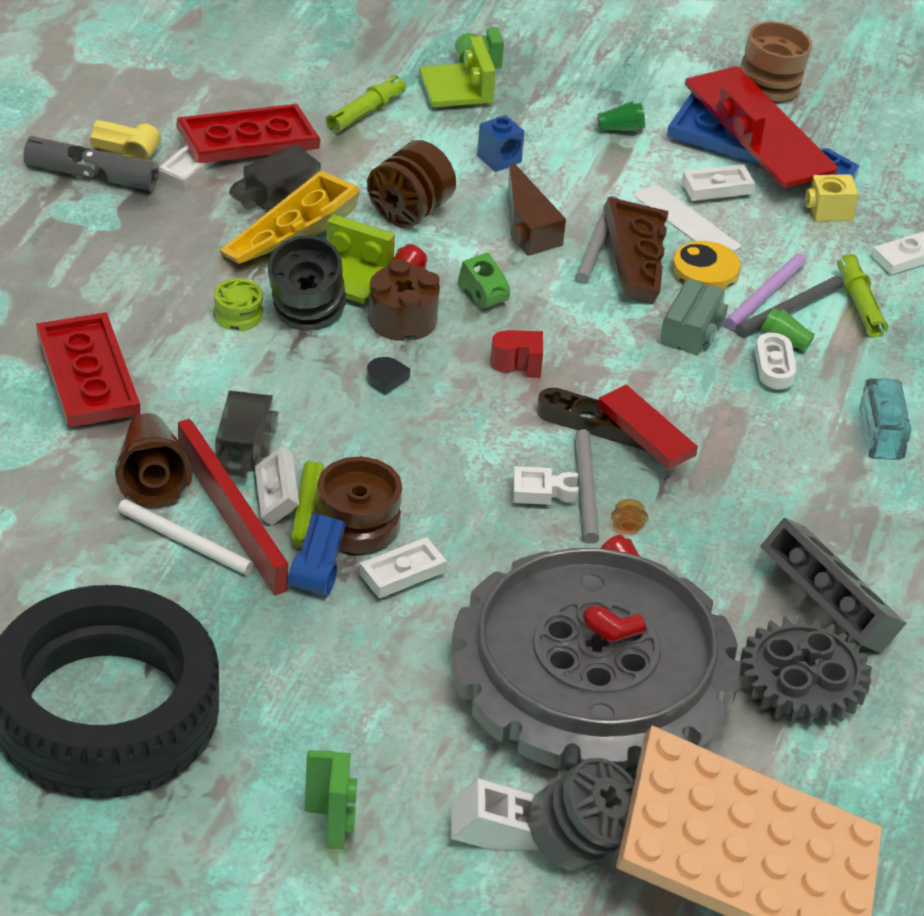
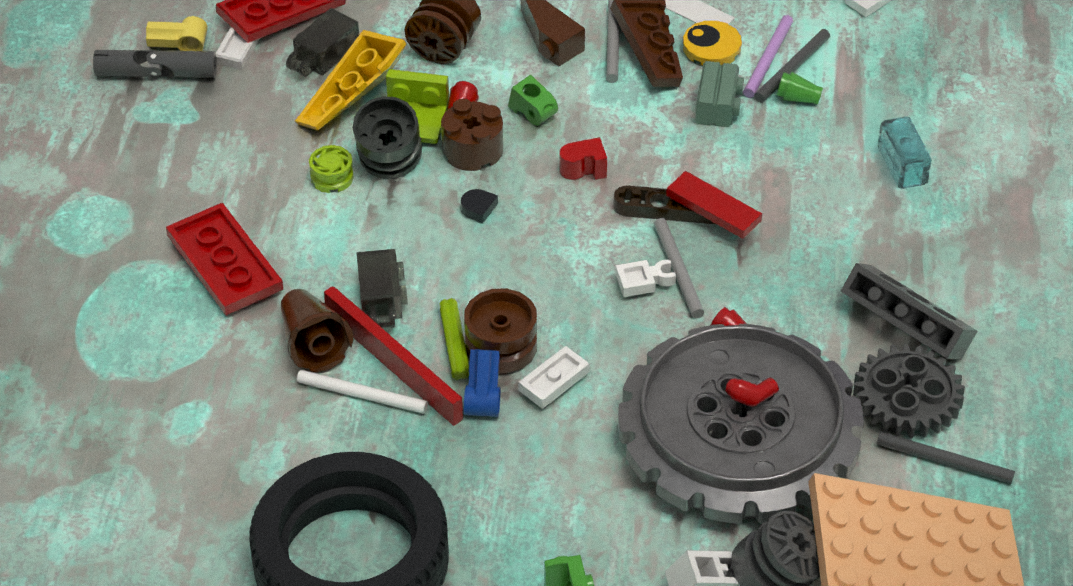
camera: 10 degrees left, 5 degrees up
white plate [255,446,299,526] -> none
clear orange plate [611,499,649,534] -> none
white plate [755,332,797,390] -> none
lime pin [837,254,889,338] -> none
none -> dark grey bar [877,432,1015,484]

